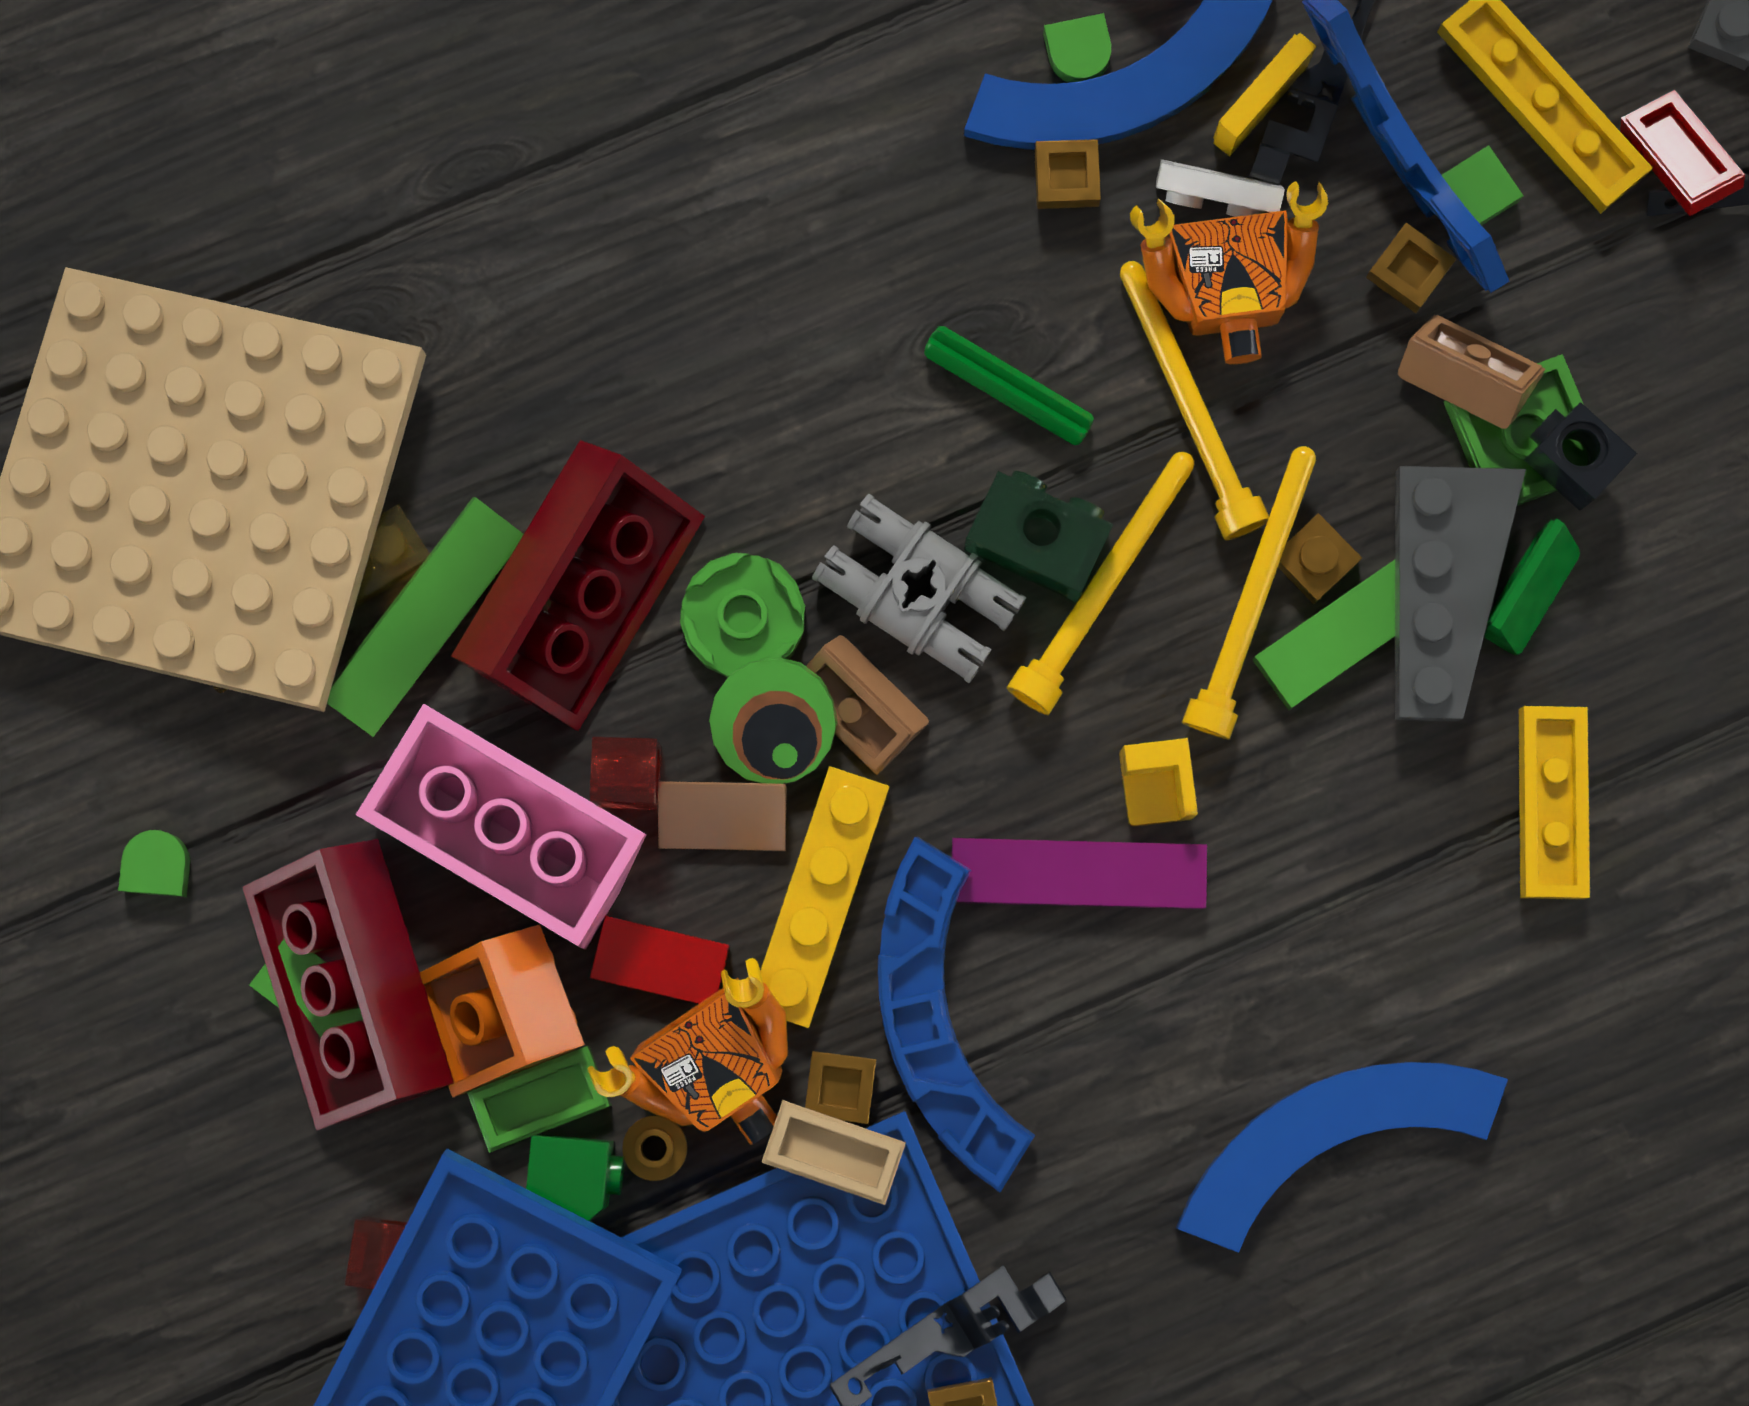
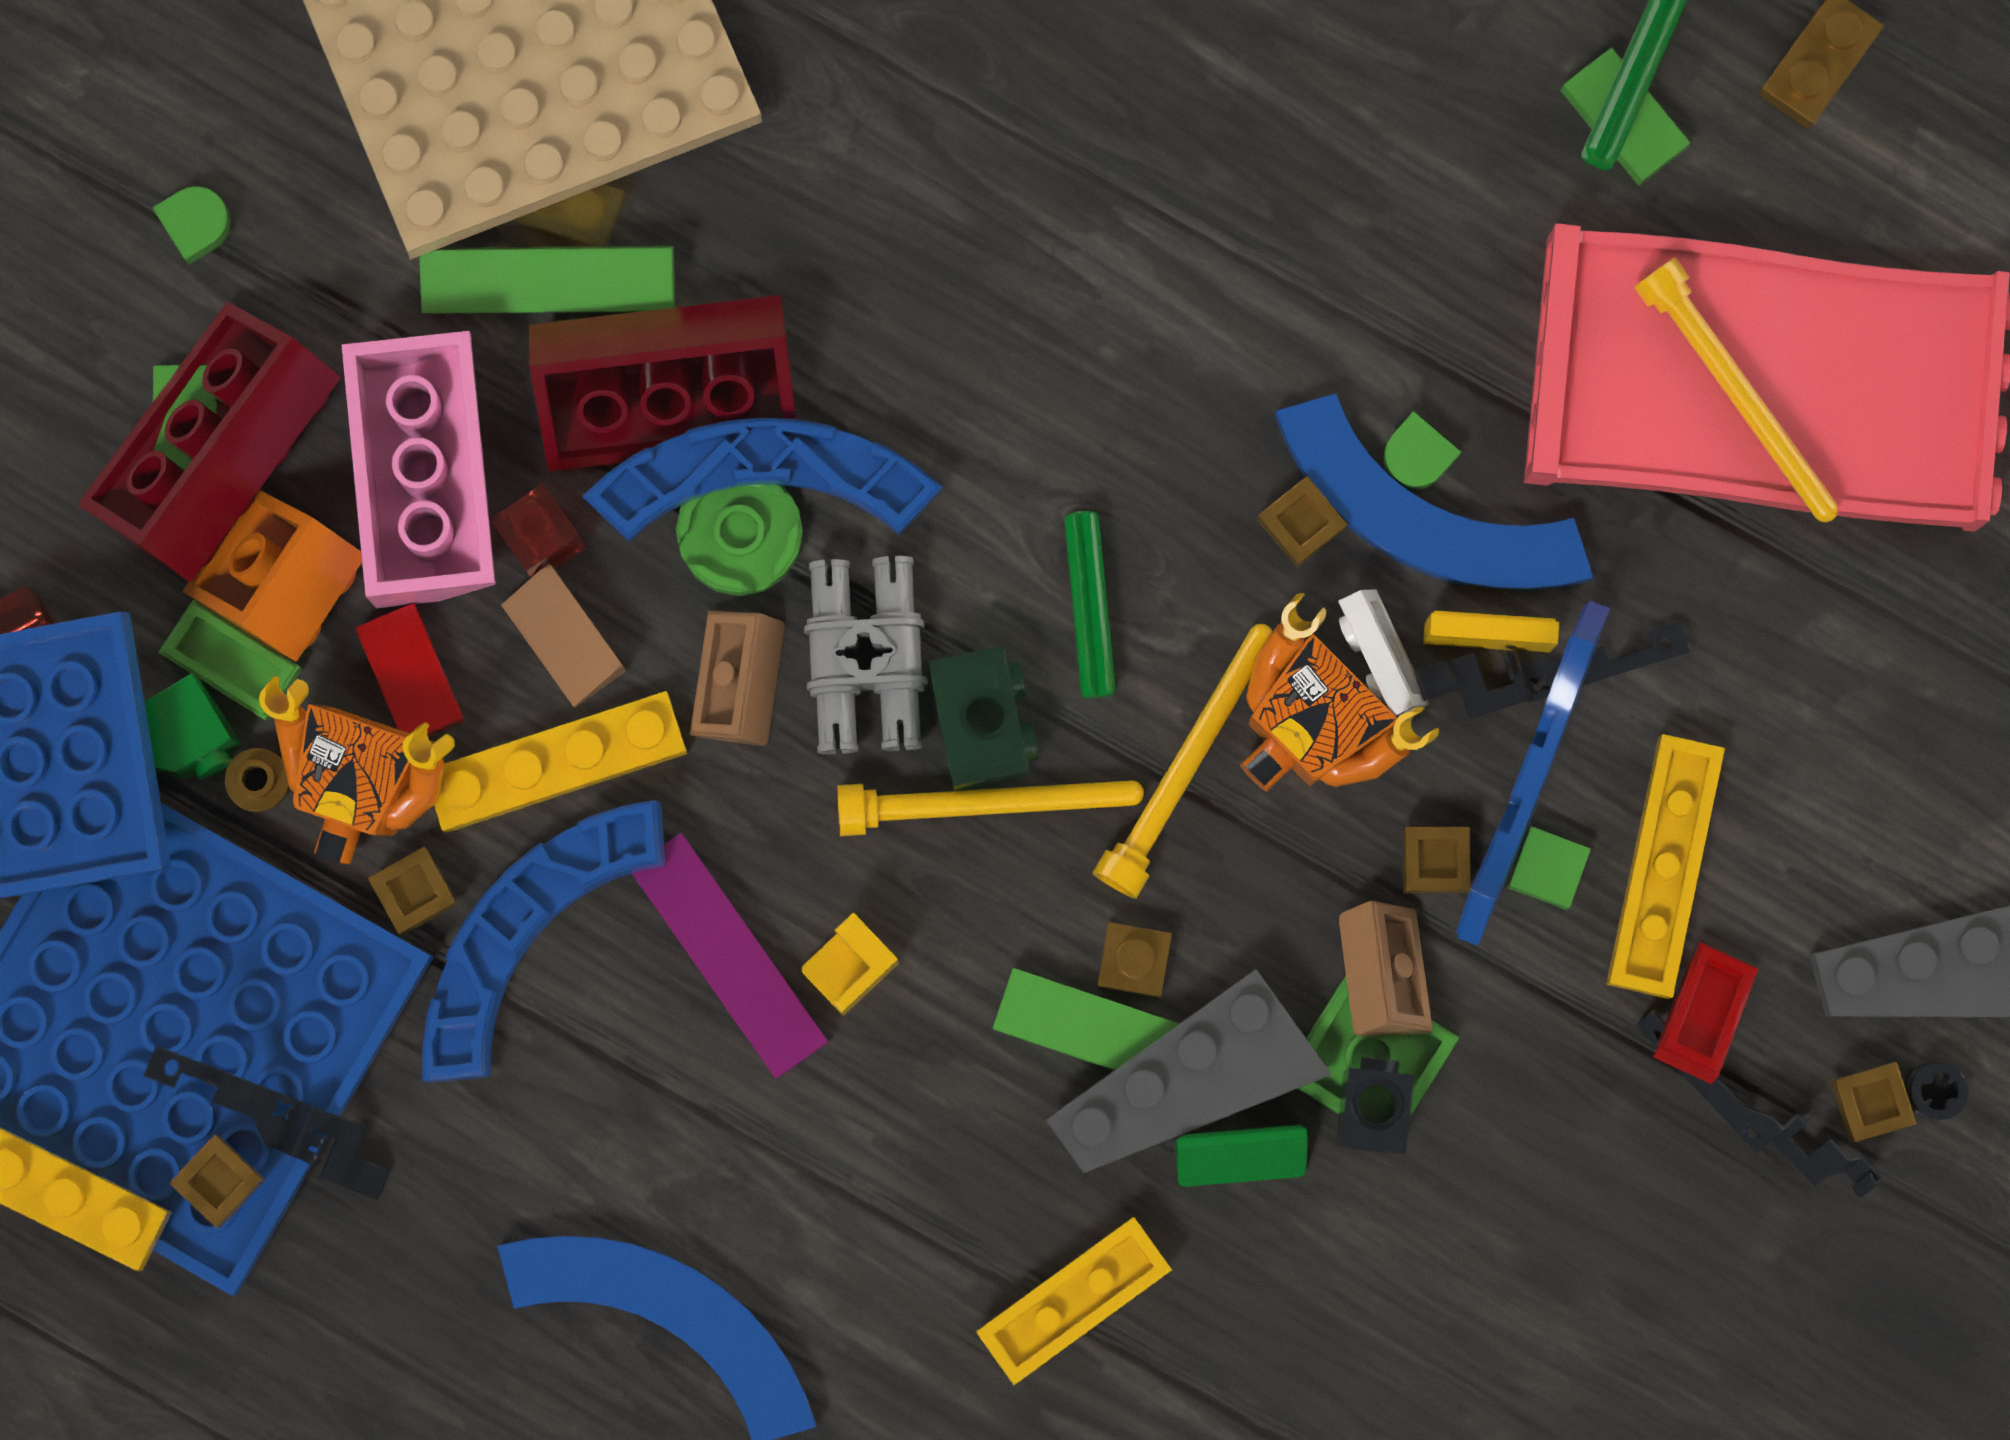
camera: 50 degrees right, 0 degrees up
tile [709,657,838,784] -> none
tan tile [762,1100,906,1205] -> none
yellow piece [1182,446,1316,740] -> none
none -> blue tile [582,418,943,543]

